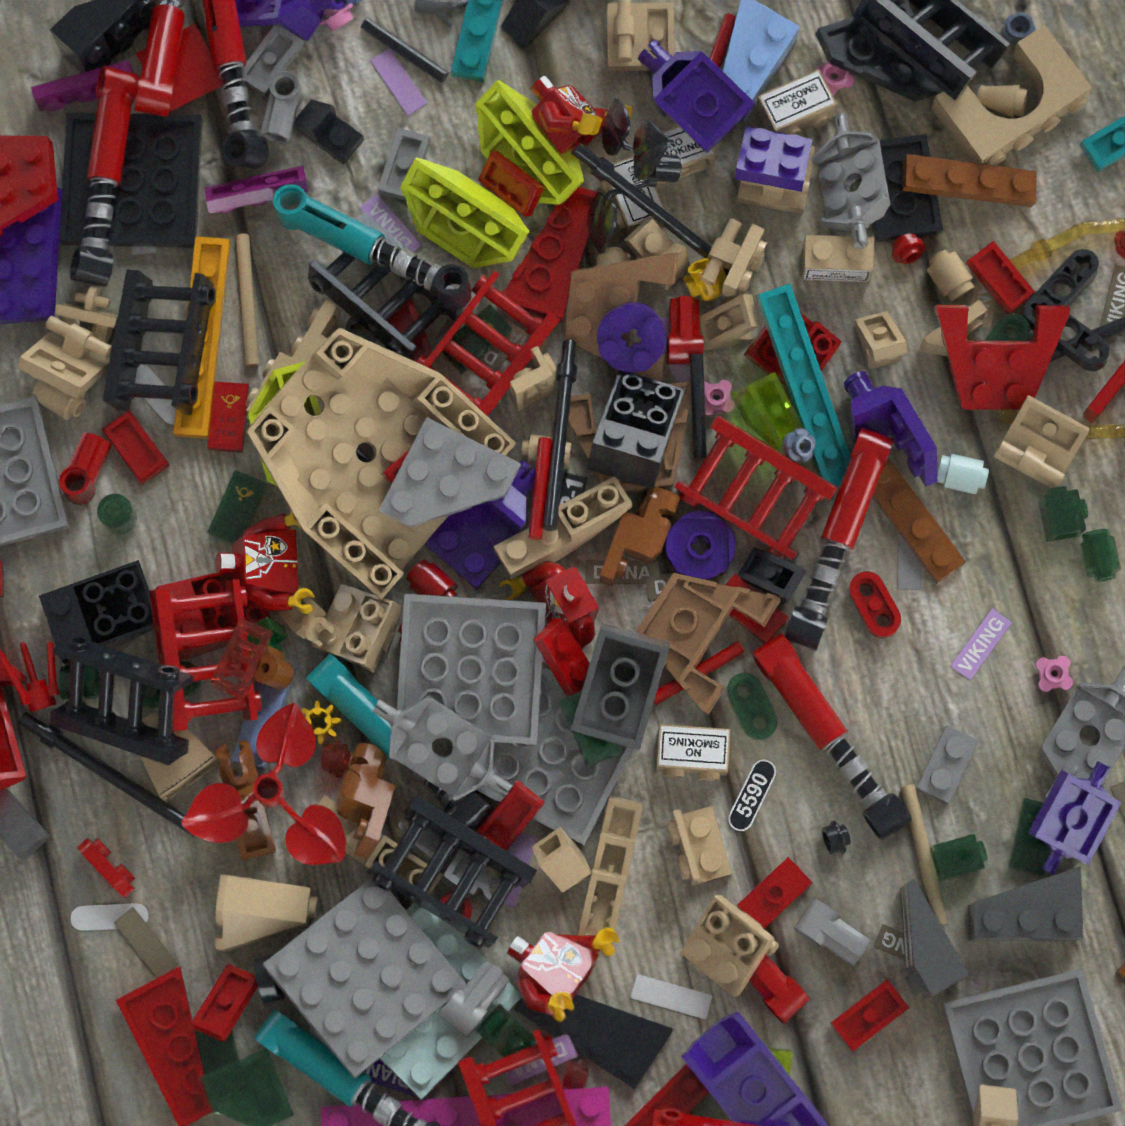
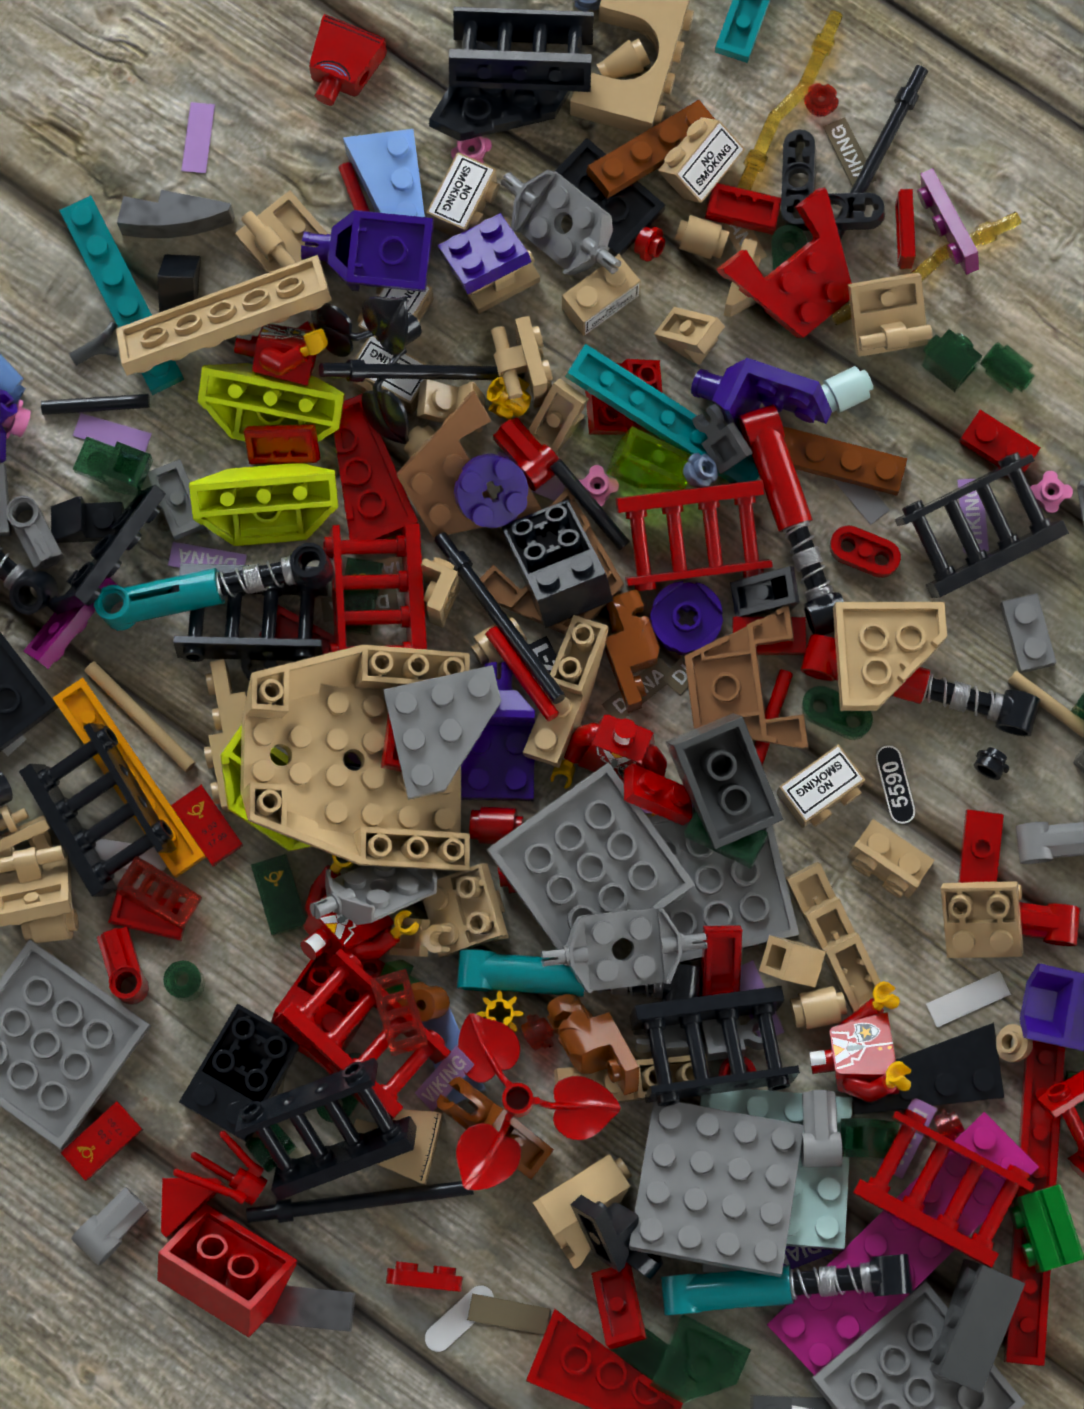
camera: 40 degrees left, 0 degrees up
none -> black wing [46,484,166,615]
none -> clear green brick [73,437,153,496]
none -> tan plate [116,255,332,376]
none -> clear red slope [117,856,202,930]
none -> light grey plate [310,865,437,925]
none -> lavender sticker [415,1045,475,1111]
none -> black slope [570,1195,639,1272]
none -> brick [658,117,745,203]
none -> dark grey plate [692,404,753,474]
none -> tan brick [790,986,847,1030]
none -> tan plate [833,602,947,711]
none -> black fence [894,452,1069,598]
none -> red plate [959,409,1041,473]
none -> tan plate [996,1024,1033,1062]

